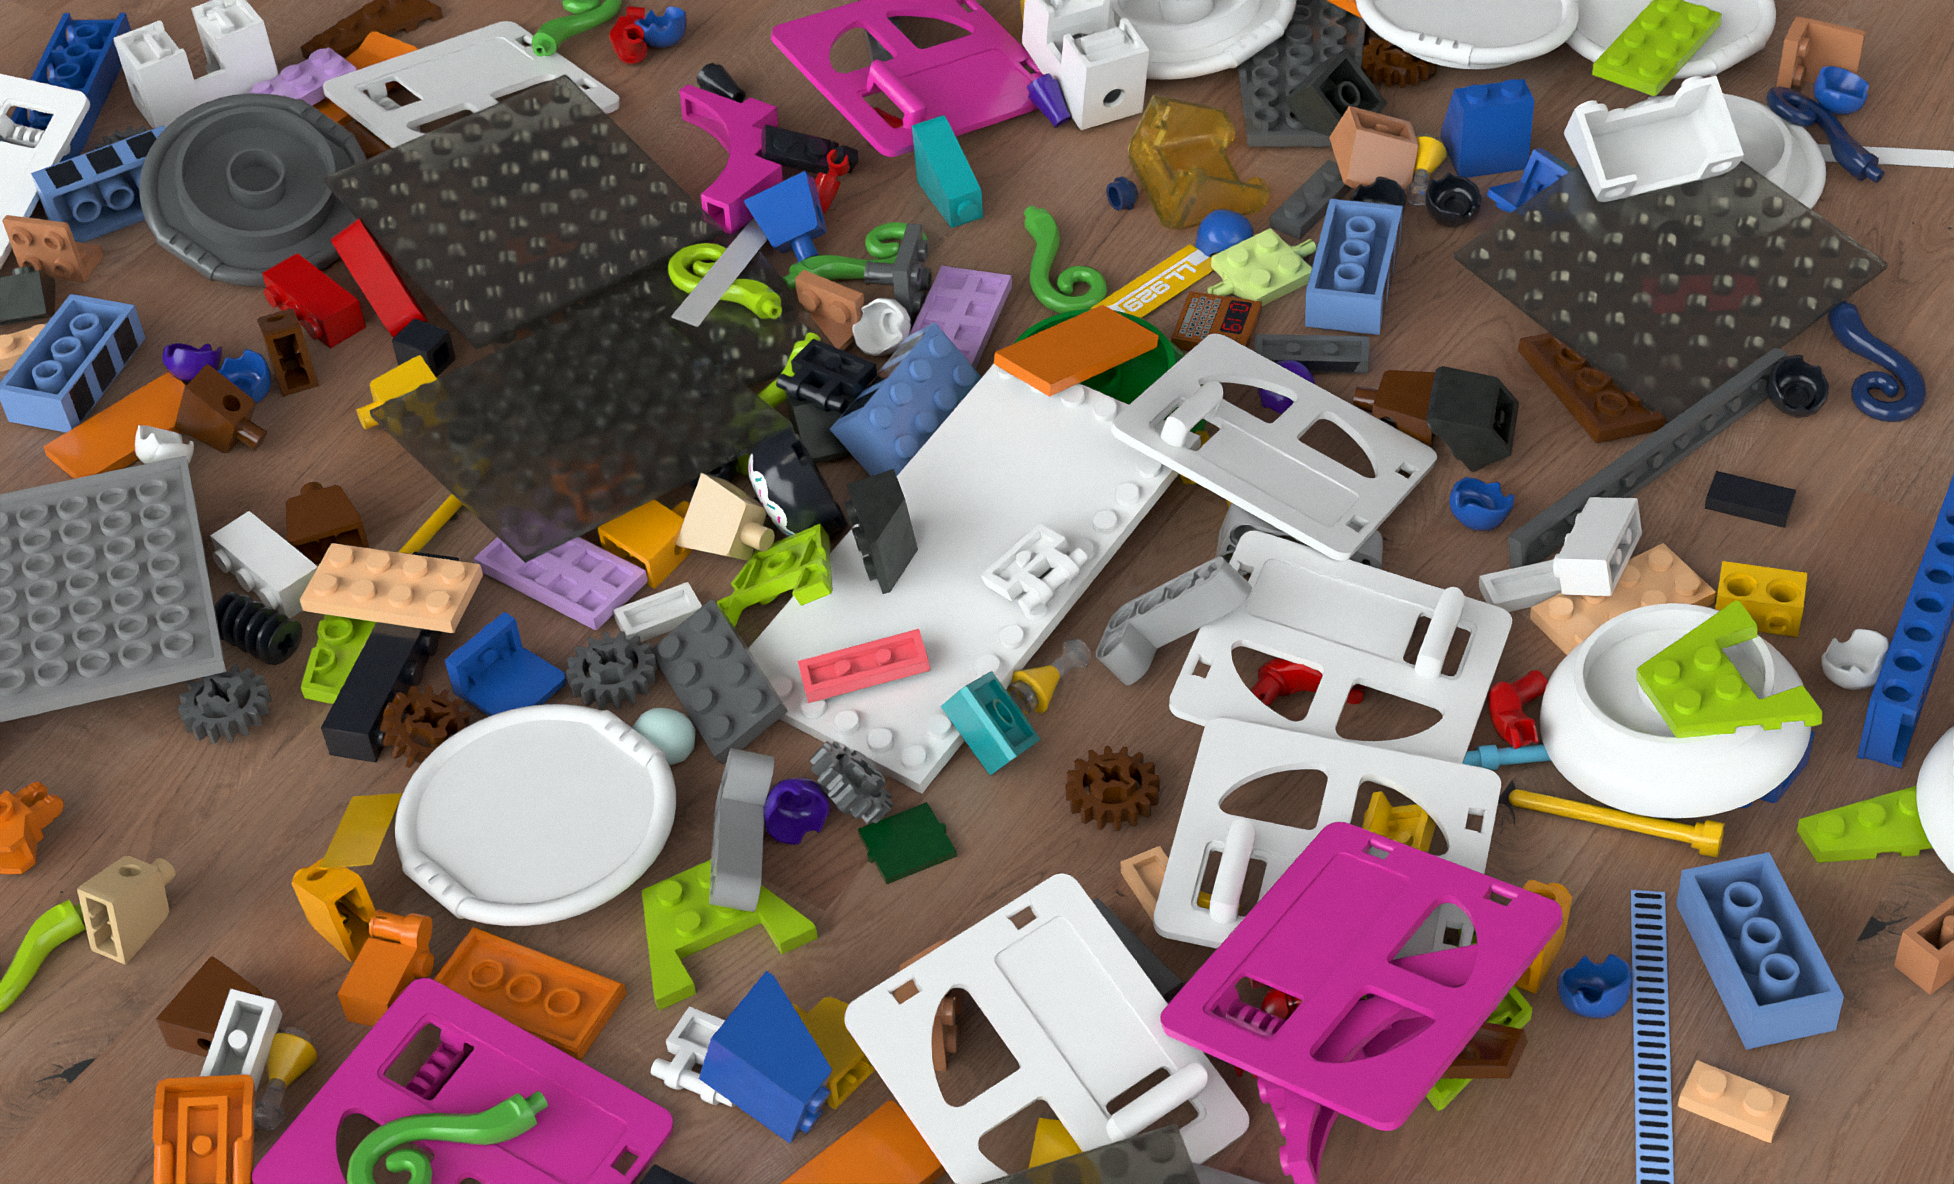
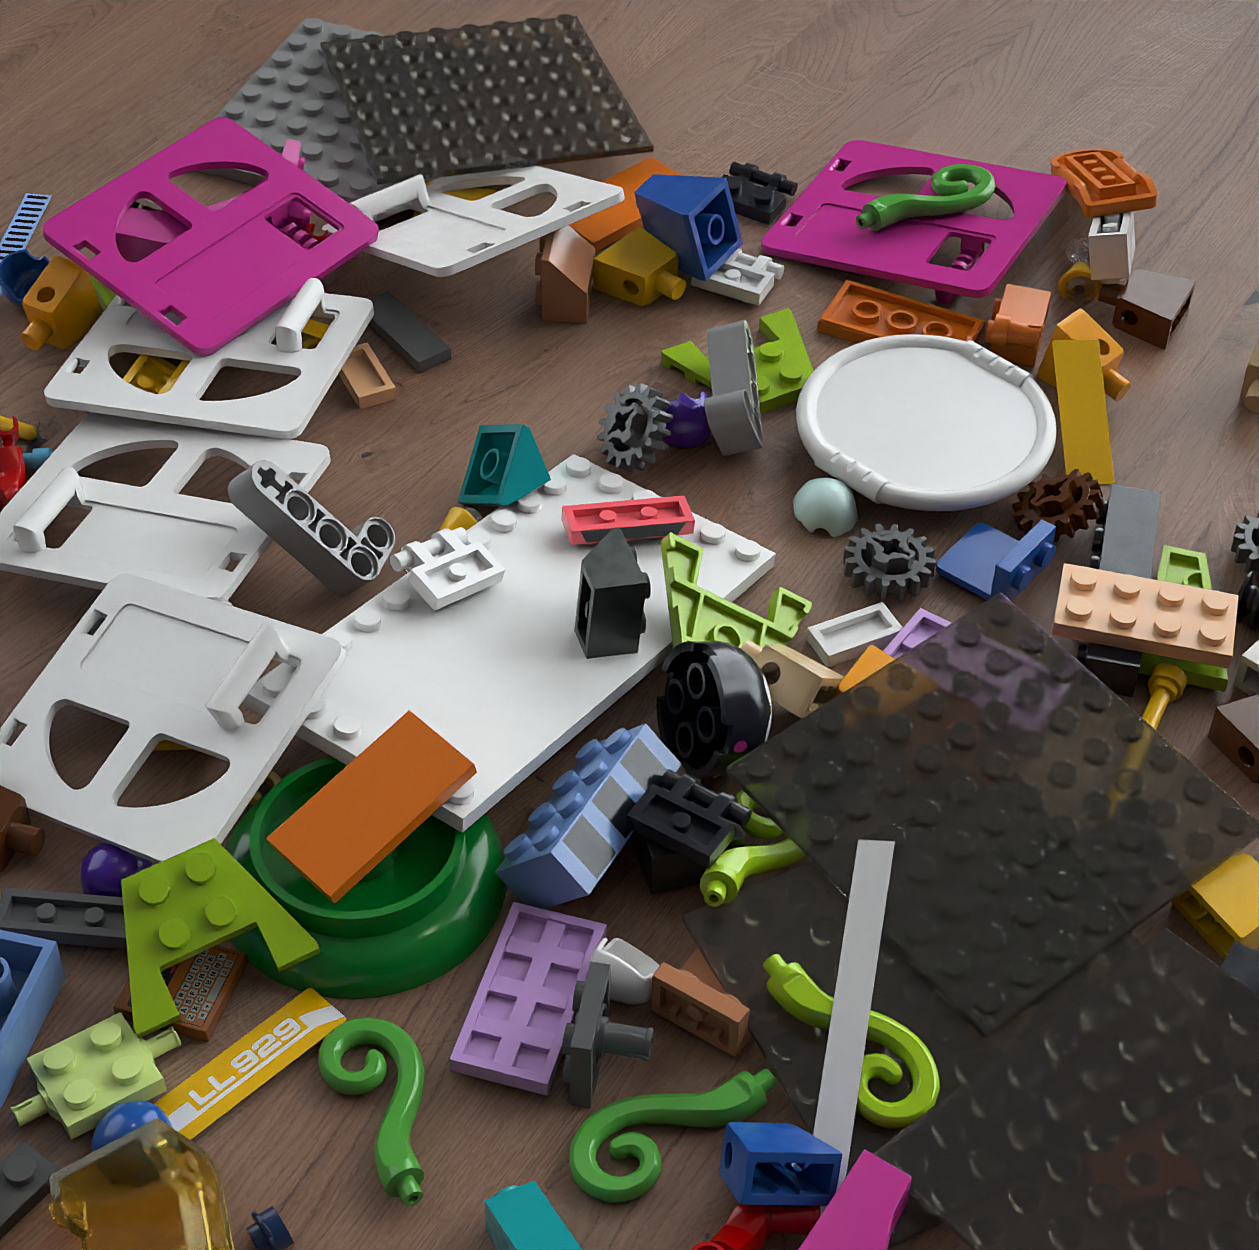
camera: 175 degrees right, 0 degrees up
dark grey plate [651,599,788,765] -> none
dark green piece [858,802,957,884] -> none
reddish brown gear [1065,746,1160,831] -> none
none -> lime wing [121,838,320,1038]

